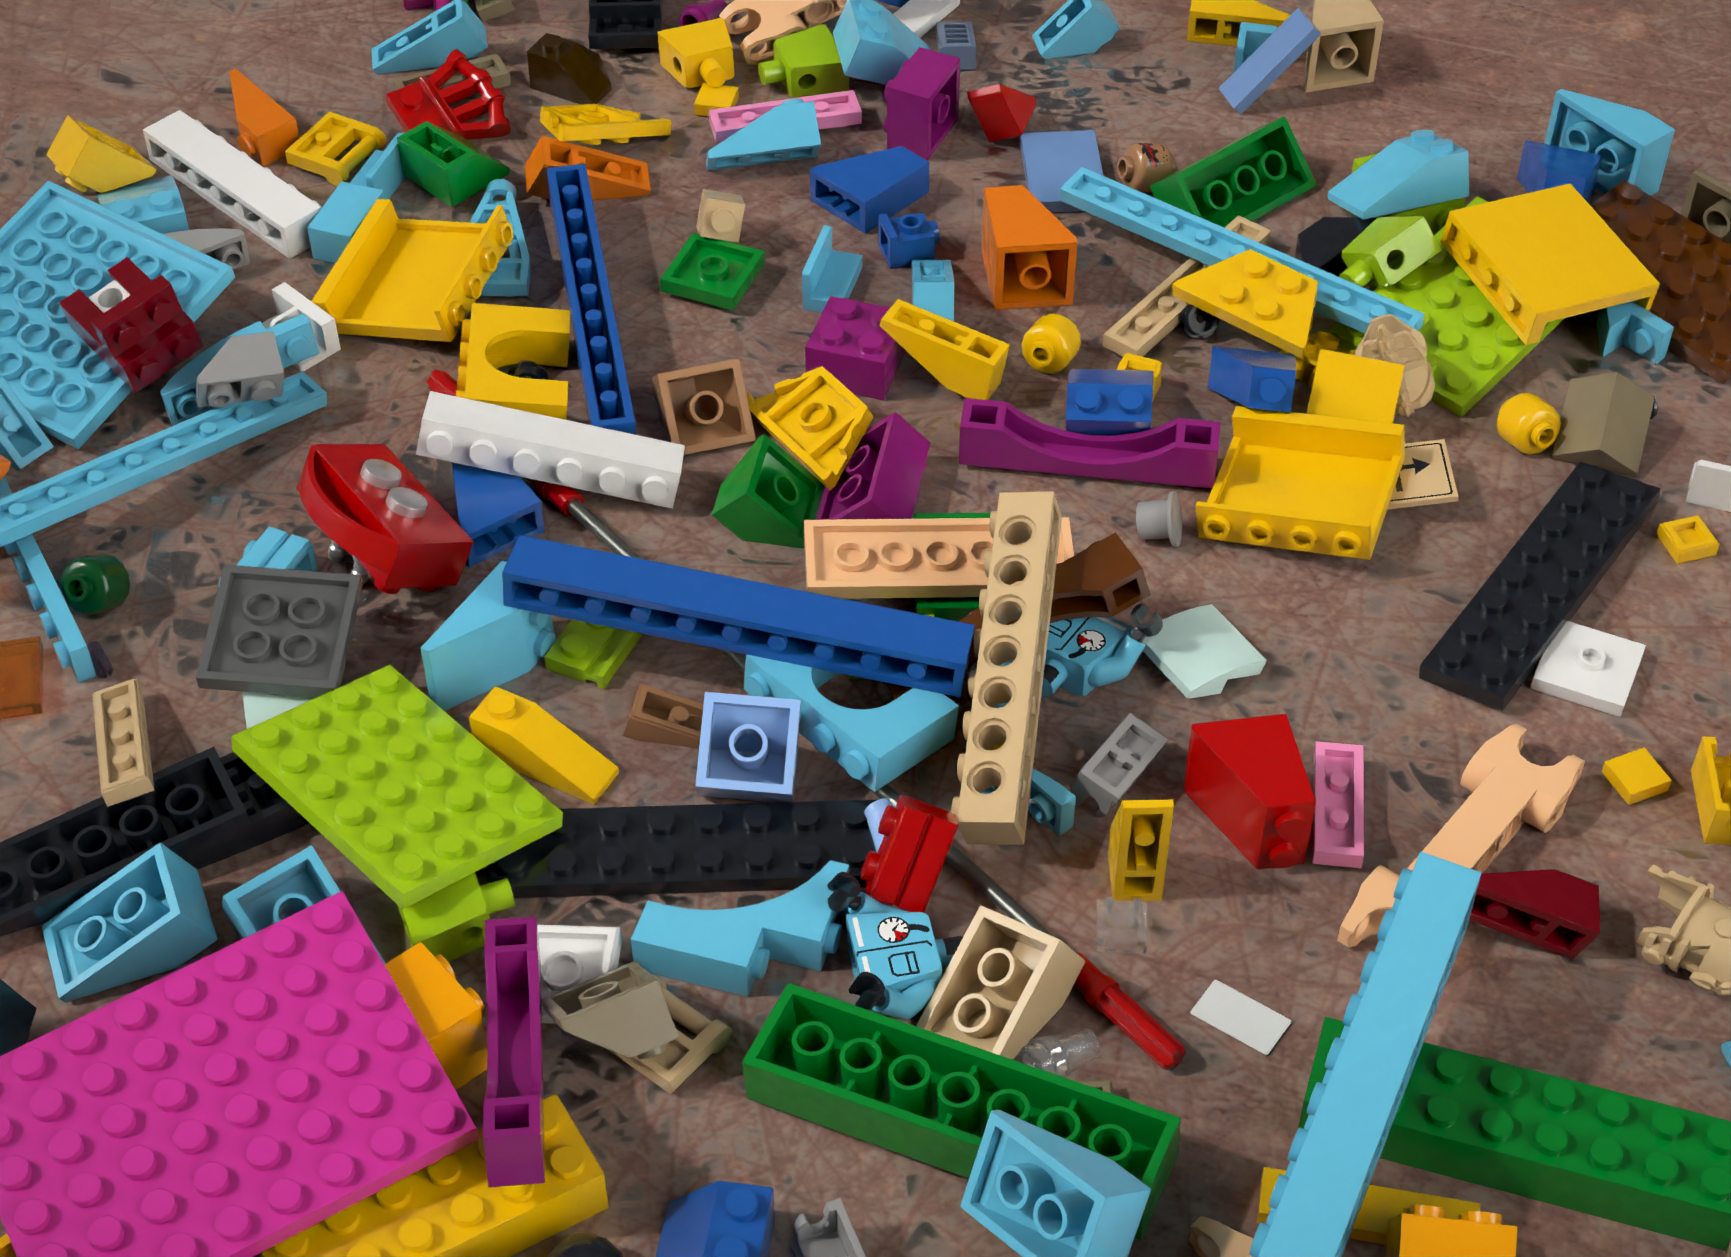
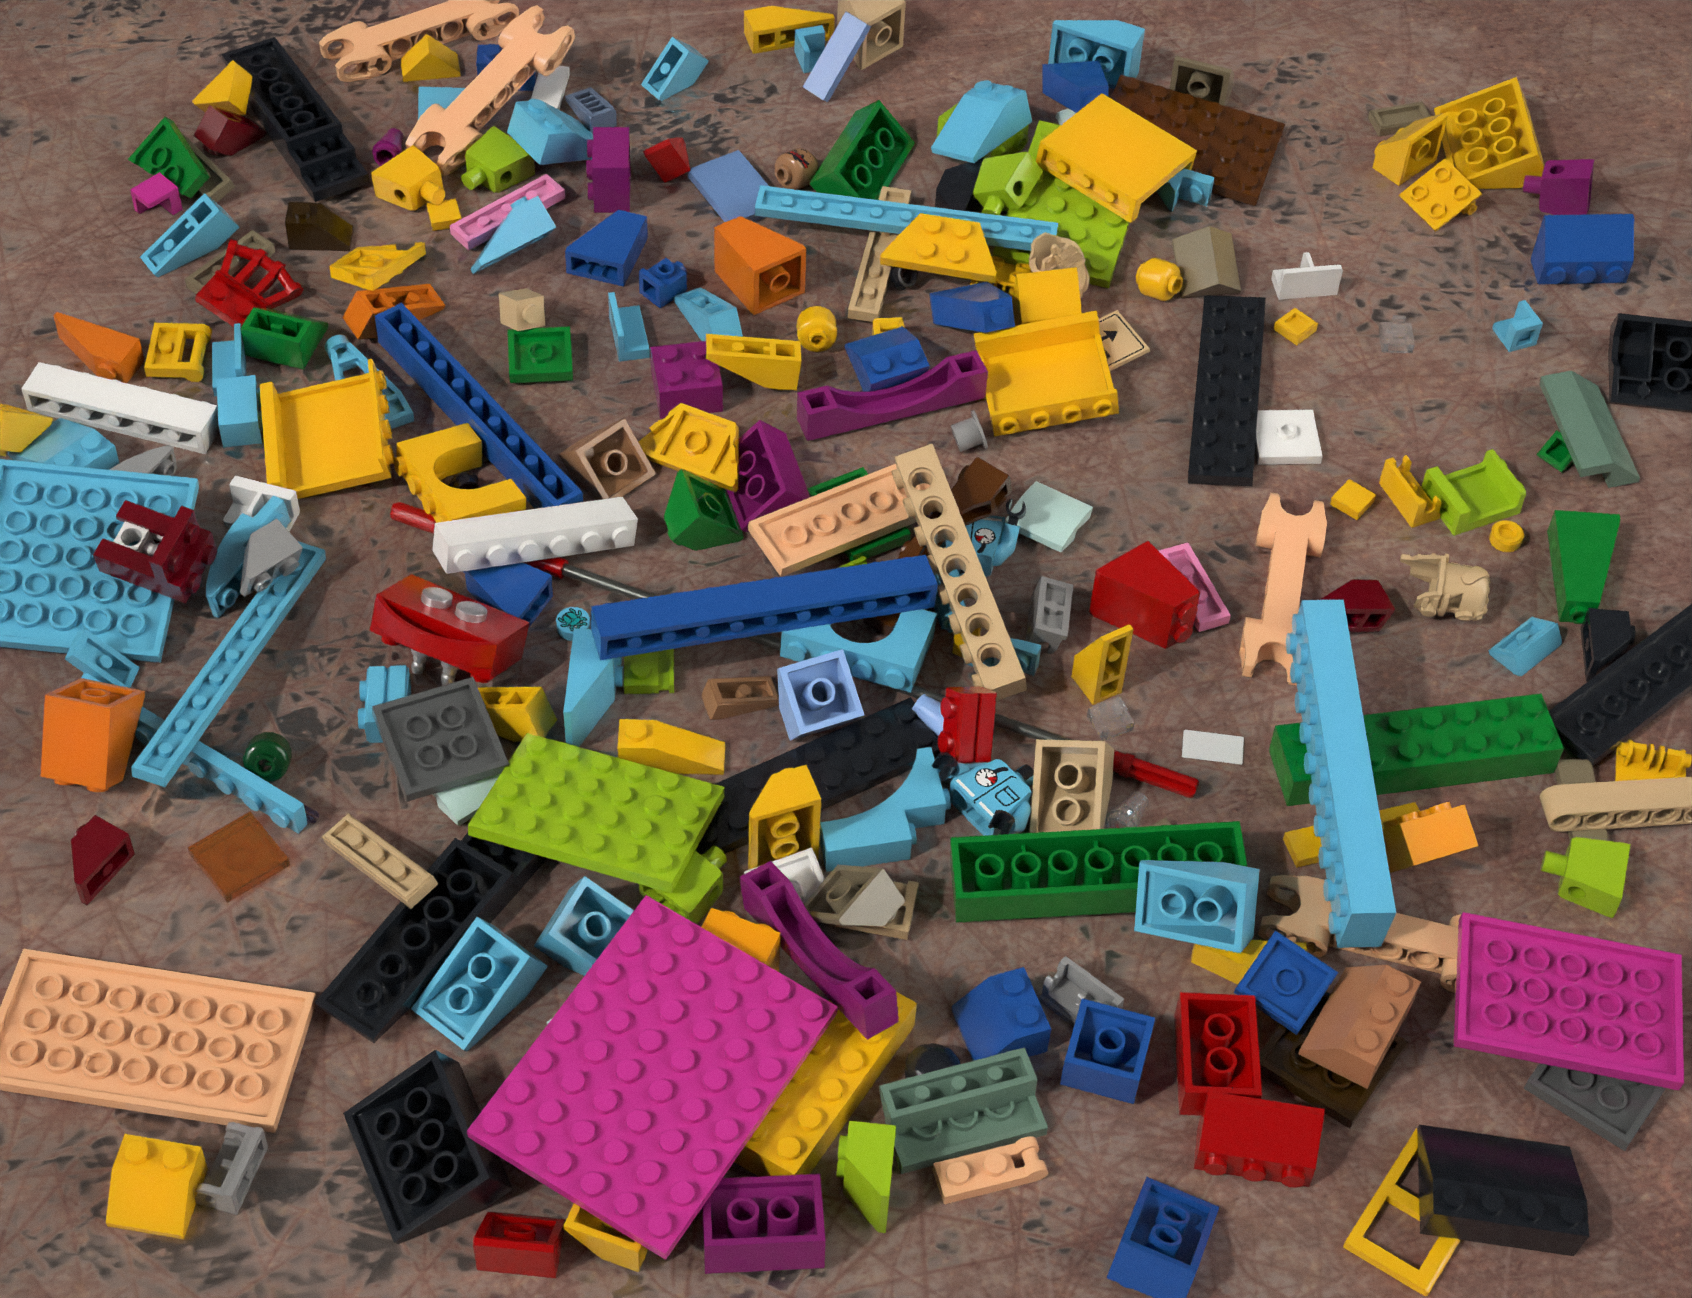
camera: 30 degrees left, 5 degrees up
none -> yellow slope [478,687,557,742]
none -> yellow slope [748,765,821,870]

